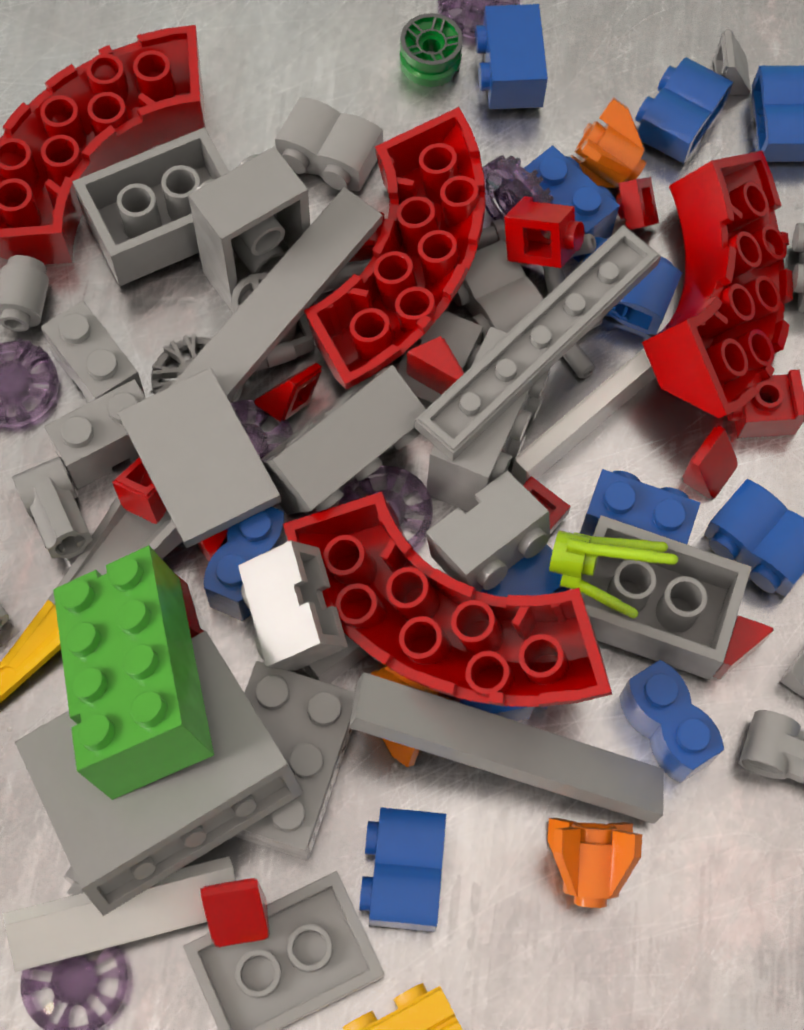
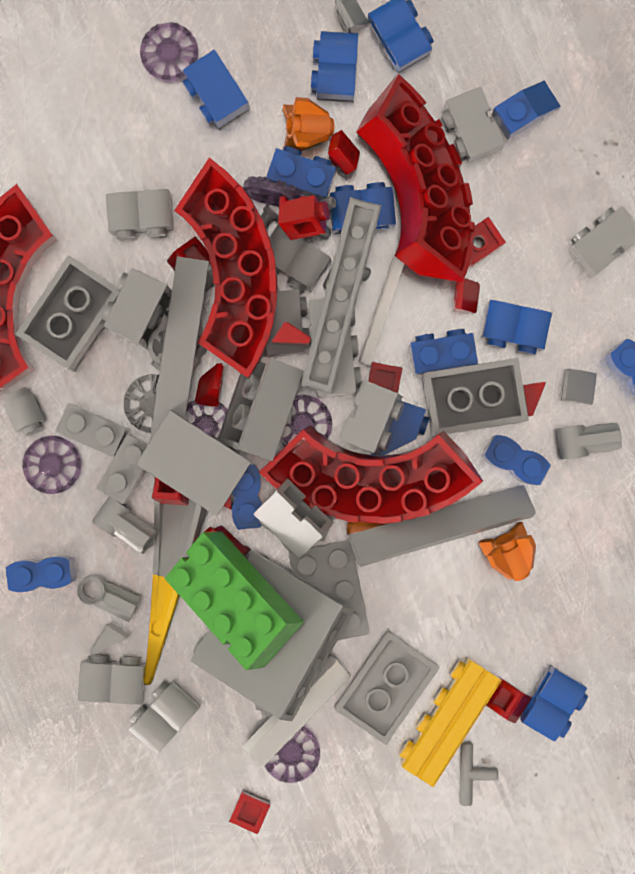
camera: 25 degrees left, 20 degrees up
red slope [200,878,270,947] -> none
blue brick [359,807,446,932] -> none
green wheel [399,13,463,87] -> none
lime plant [549,530,678,619] -> none

